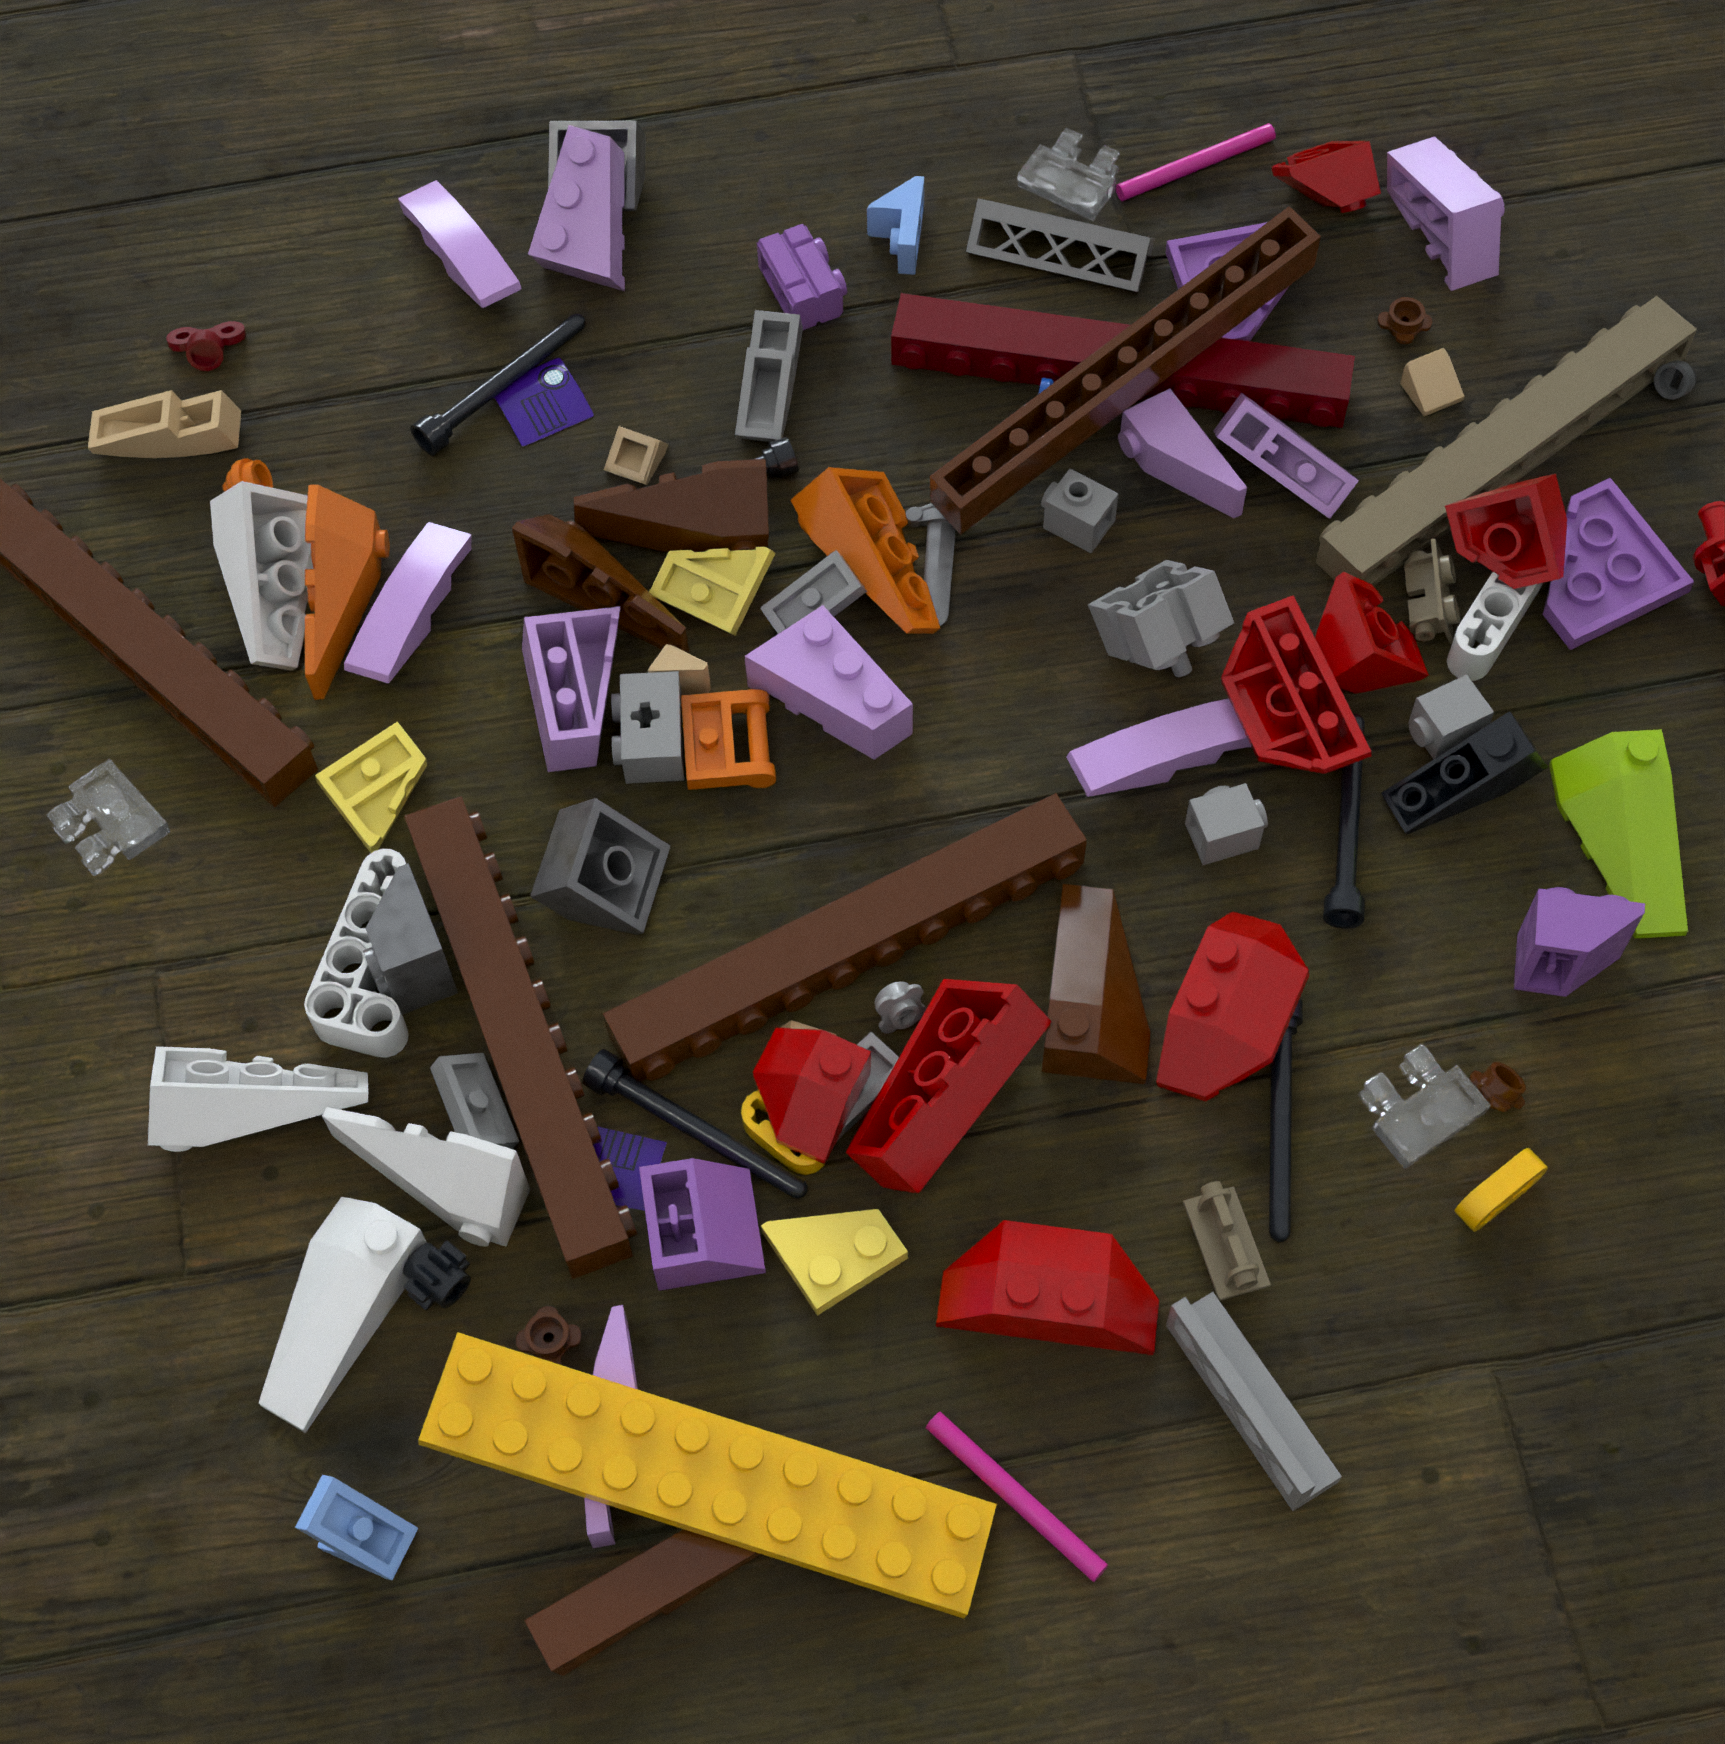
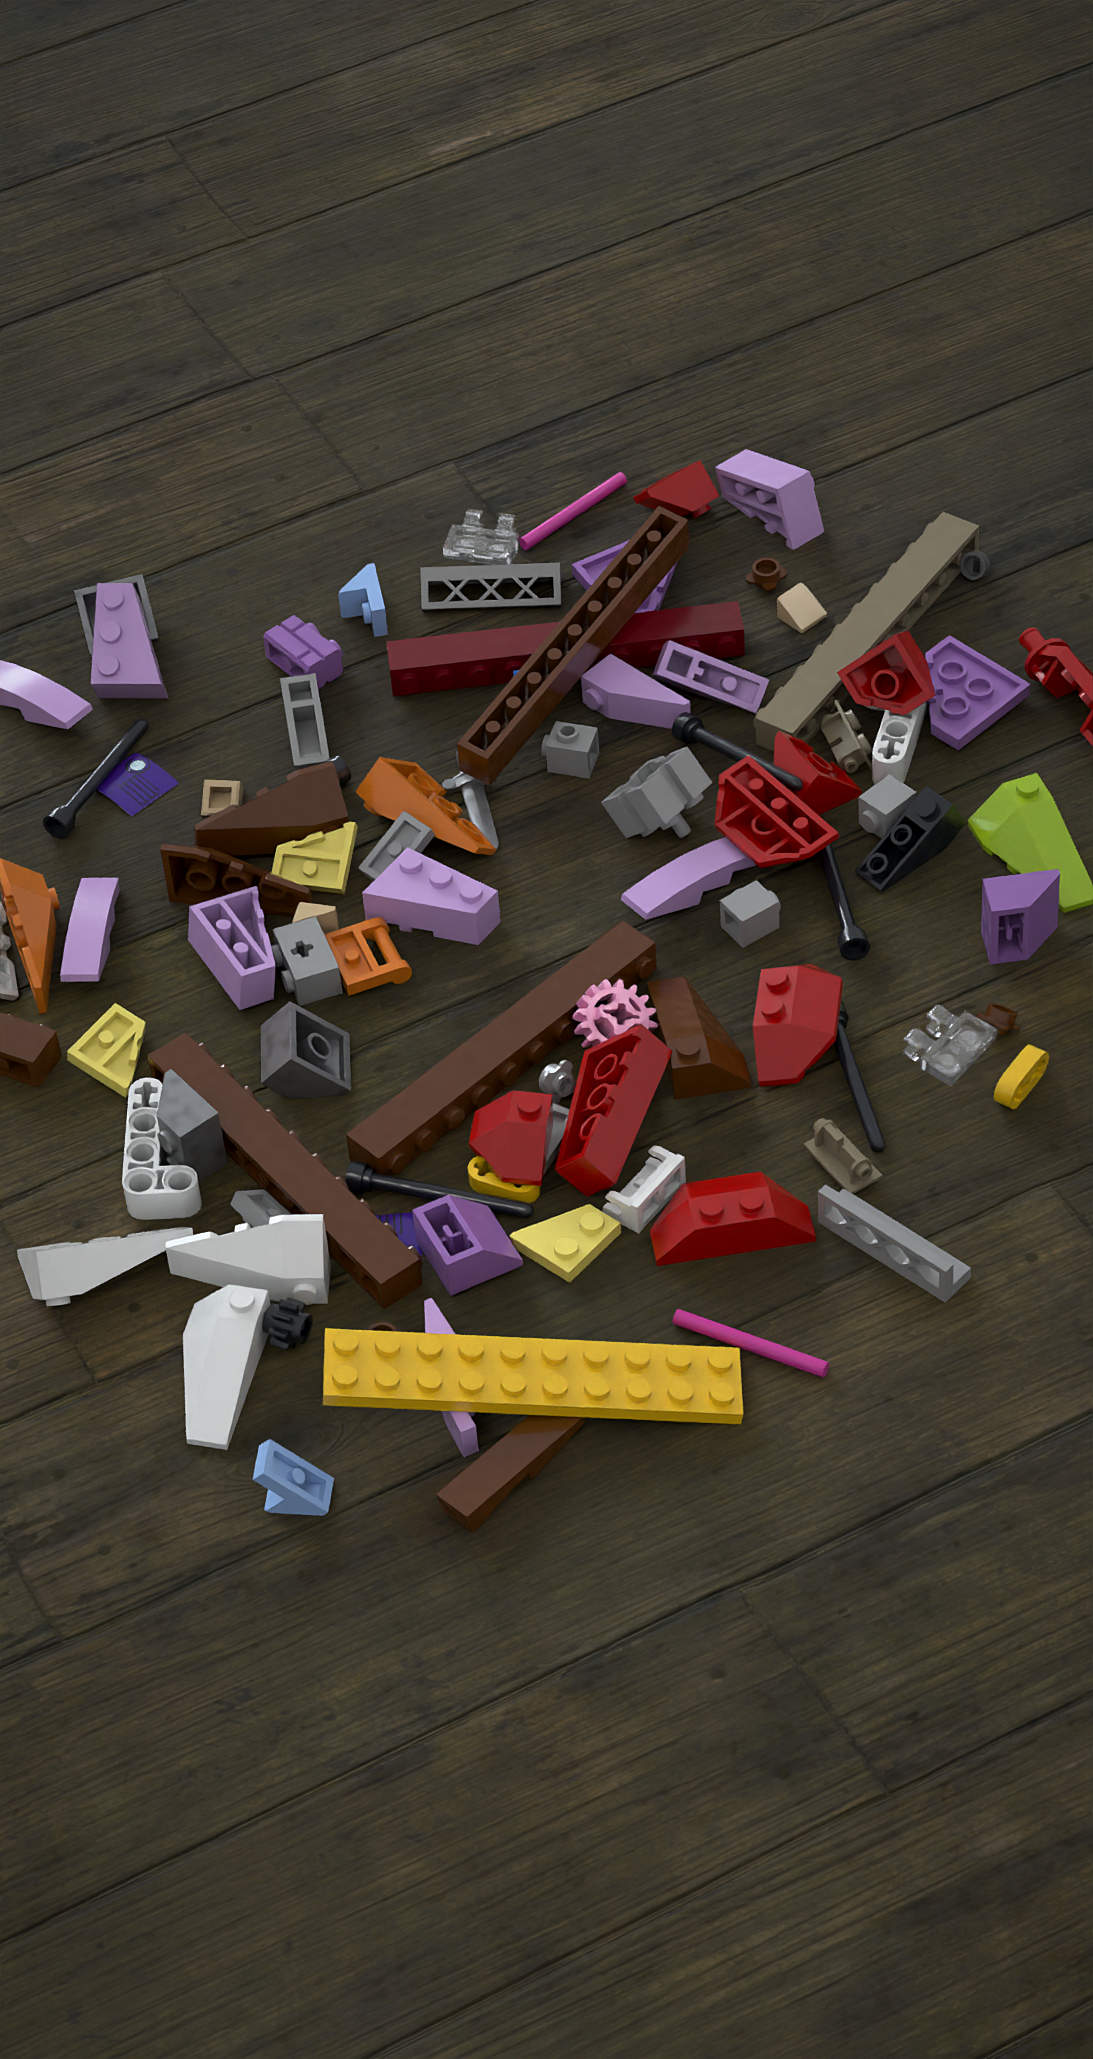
camera: 15 degrees left, 15 degrees down
none -> bright pink gear [572,979,658,1048]
none -> white hinge [603,1146,686,1234]
none -> black piece [672,712,803,791]

